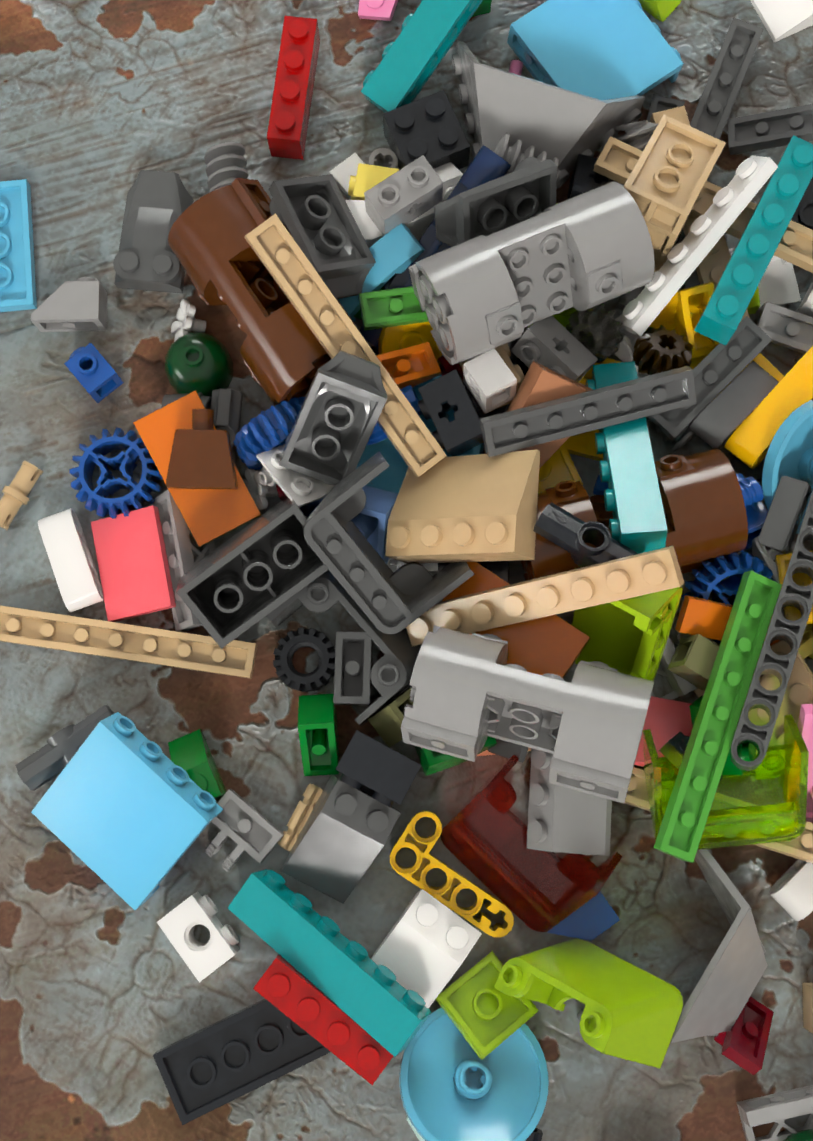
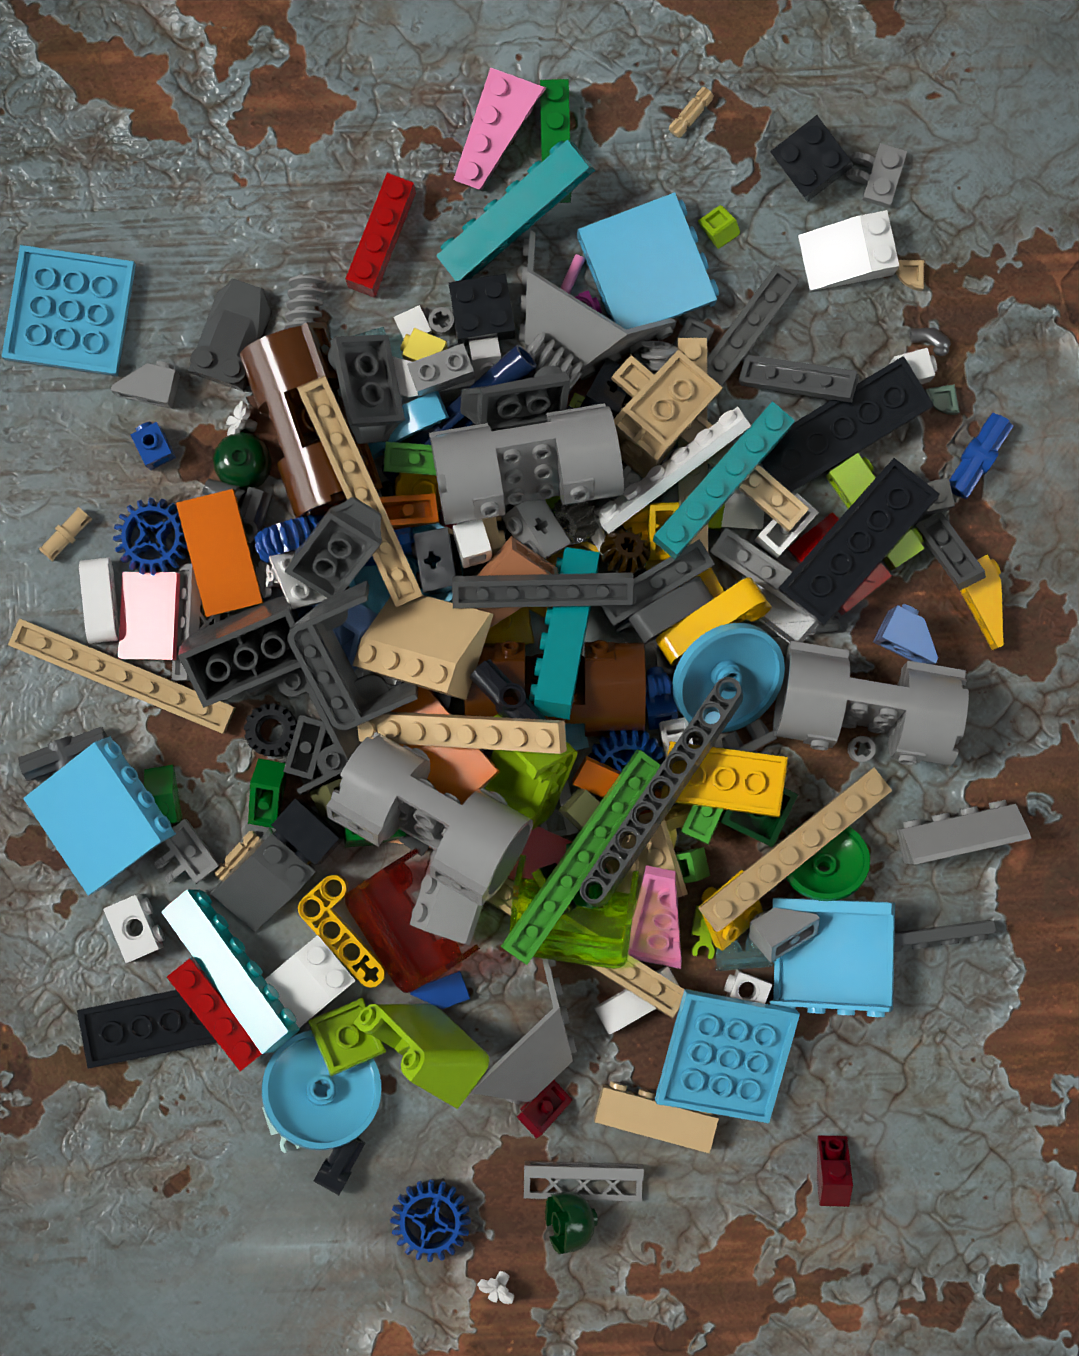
camera: 10 degrees right, 5 degrees up
reddish brown torso [166,409,238,489] -> none
dark grey slope [758,476,812,554] -> none

